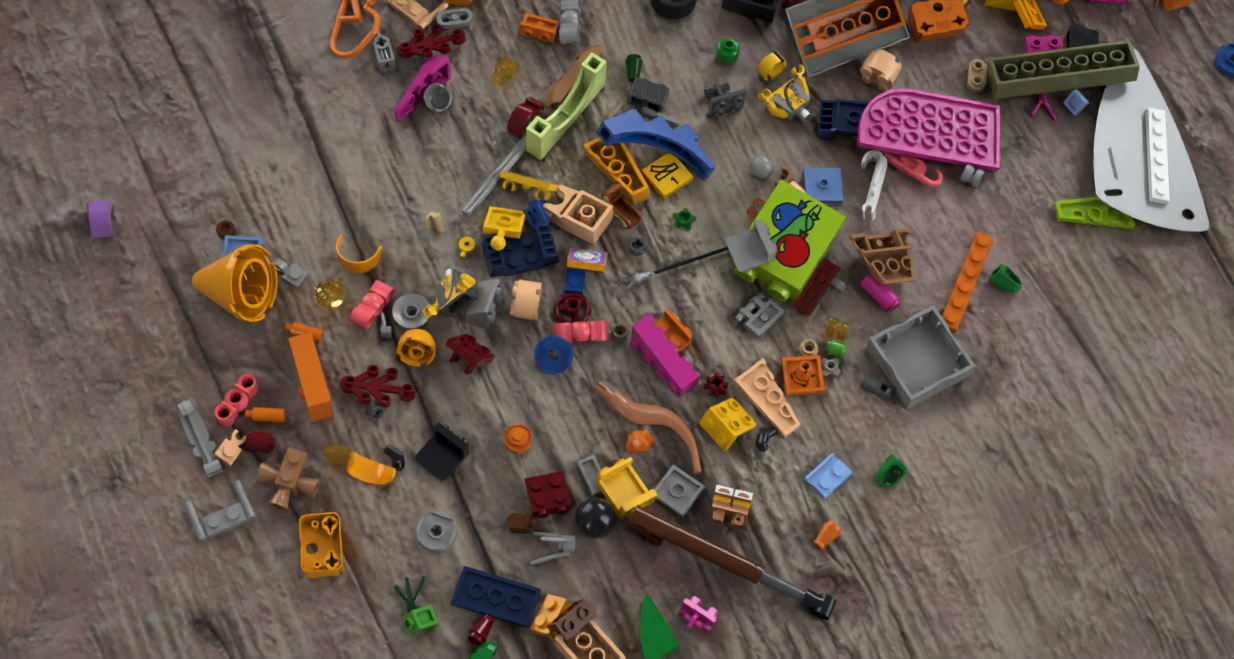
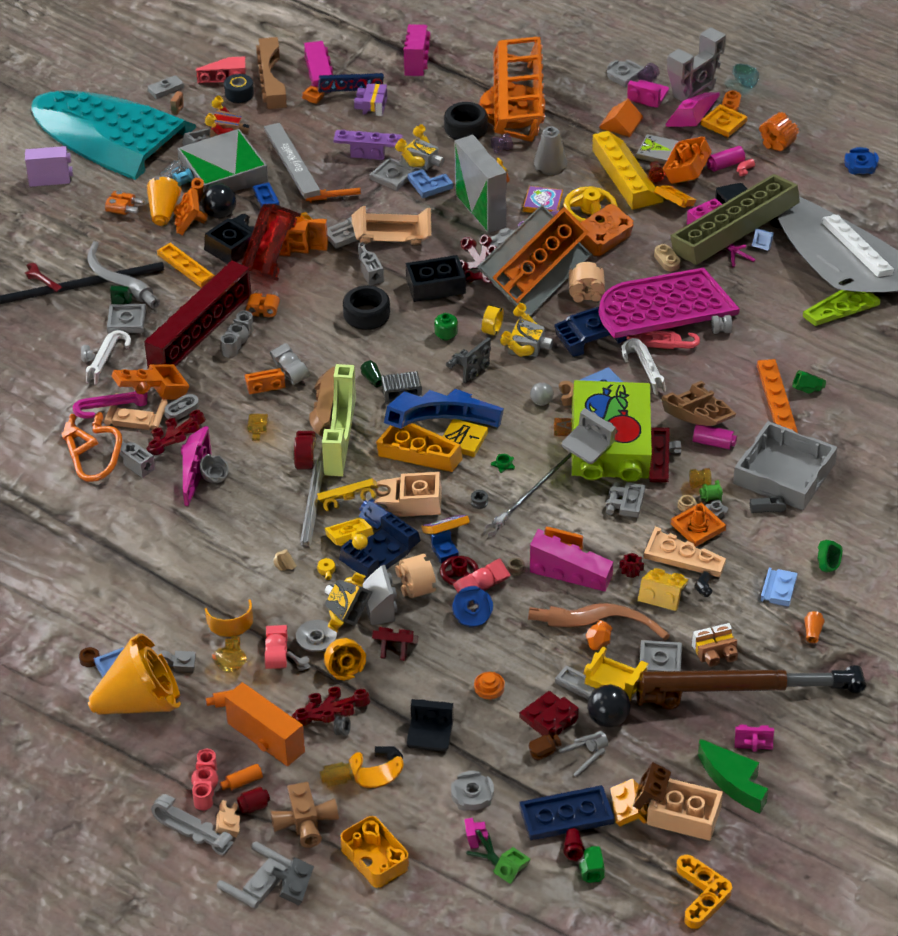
camera: 25 degrees left, 20 degrees down
dark orange animal [602,183,642,229] -> none
none -> dark grey plate [270,857,314,905]
none -> dark pink tile [464,818,489,849]
none -> coral arm [736,159,755,177]

